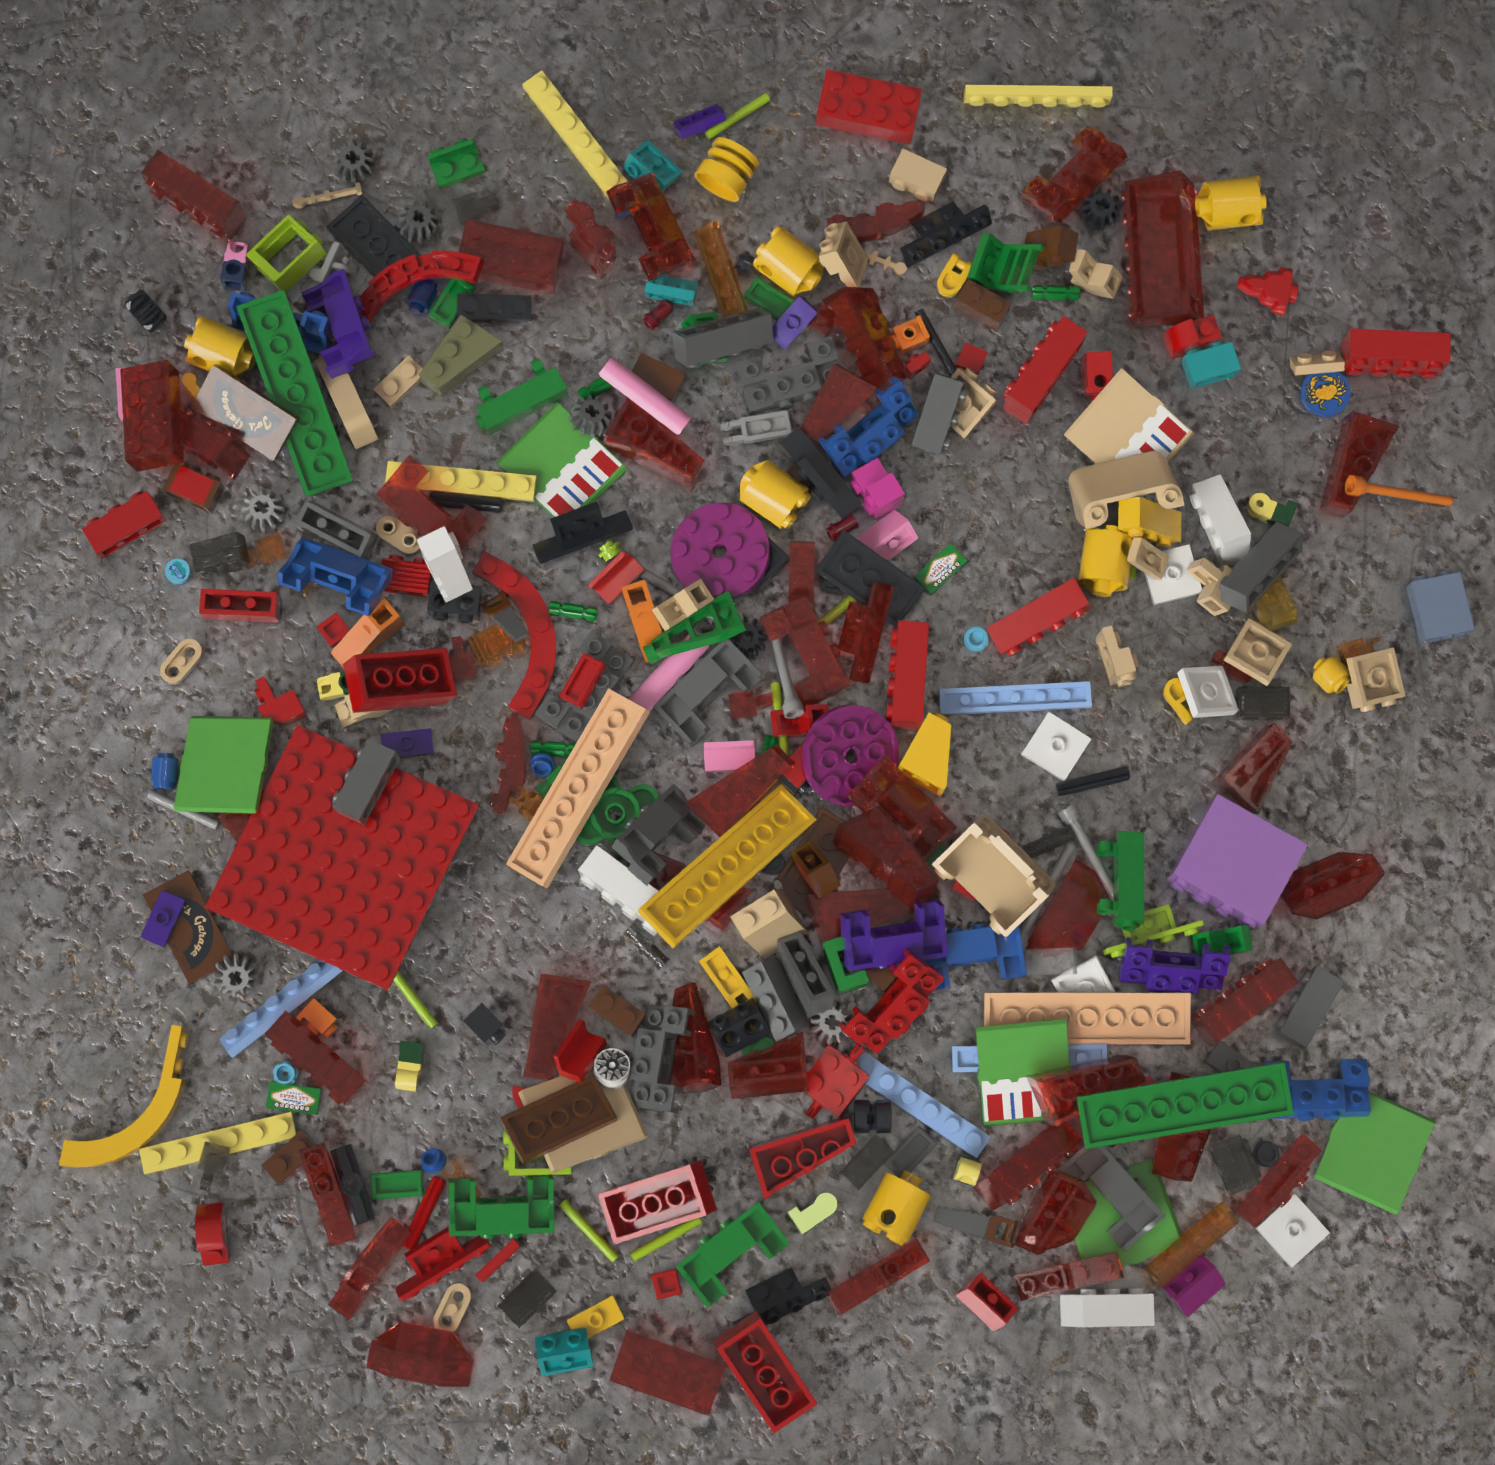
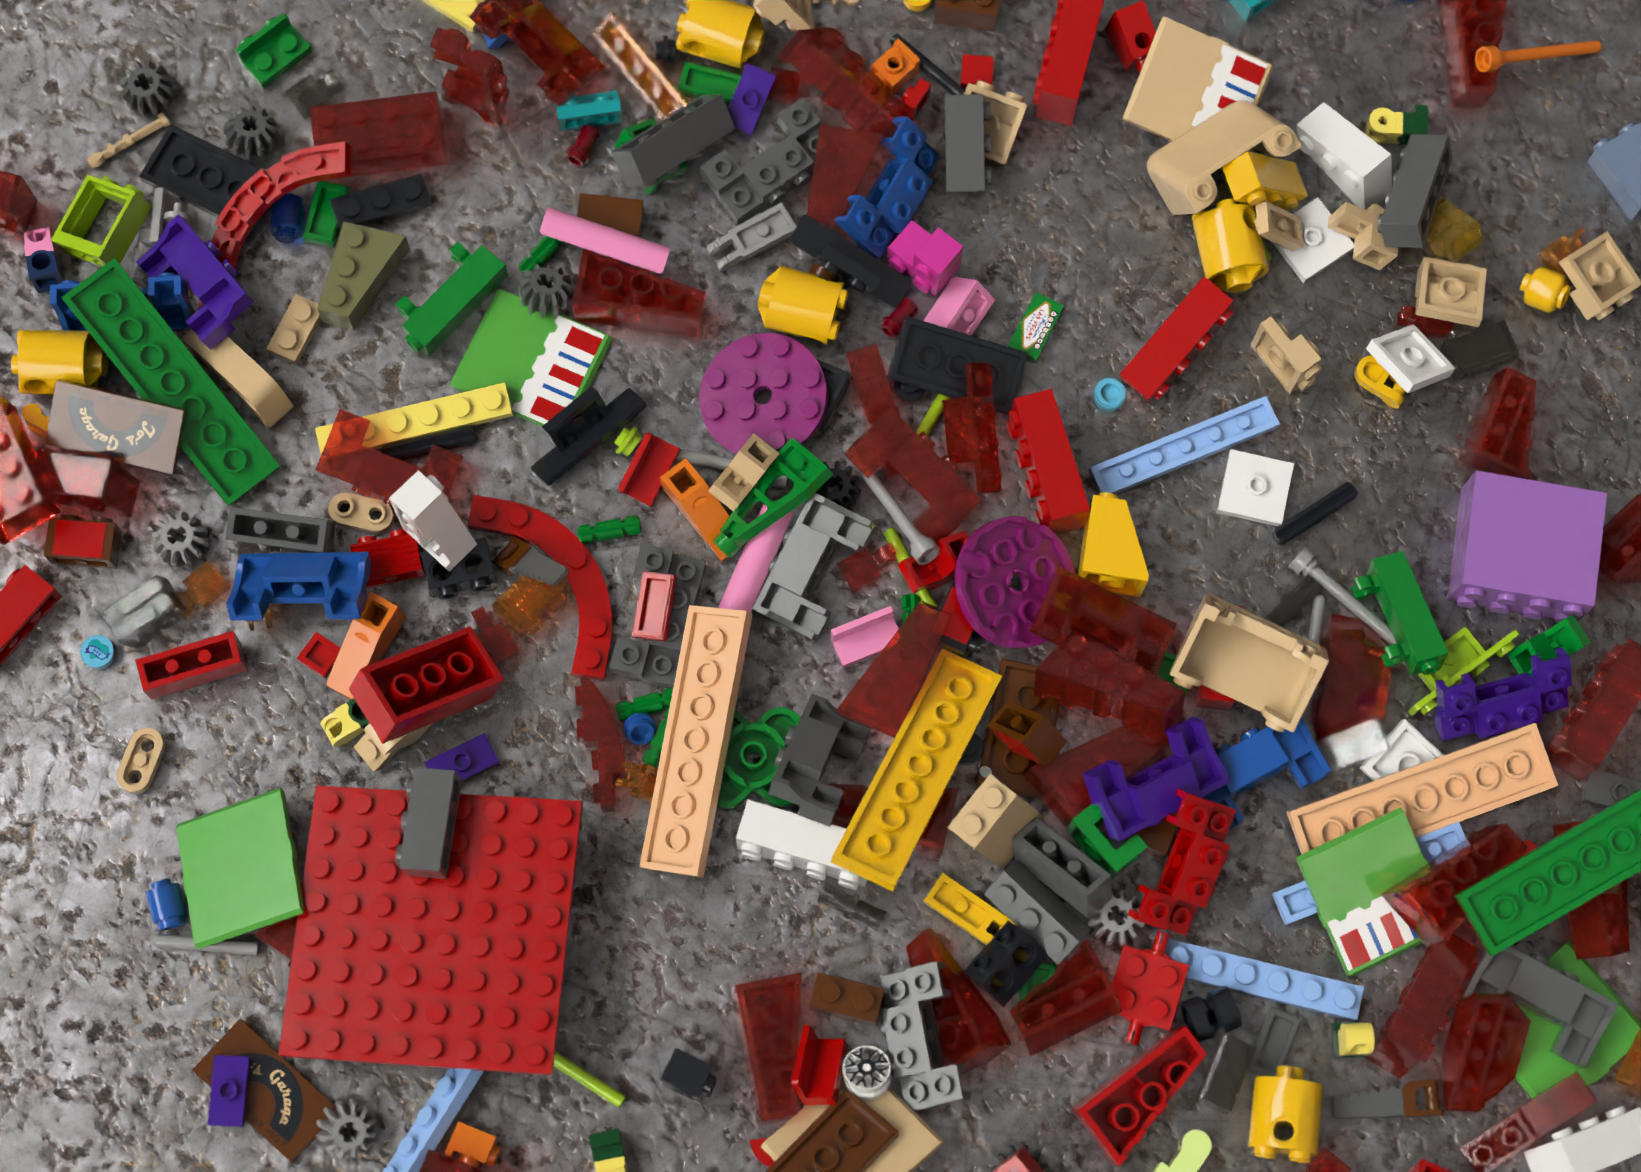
camera: 20 degrees left, 5 degrees down
red brick [254,676,307,726] -> none

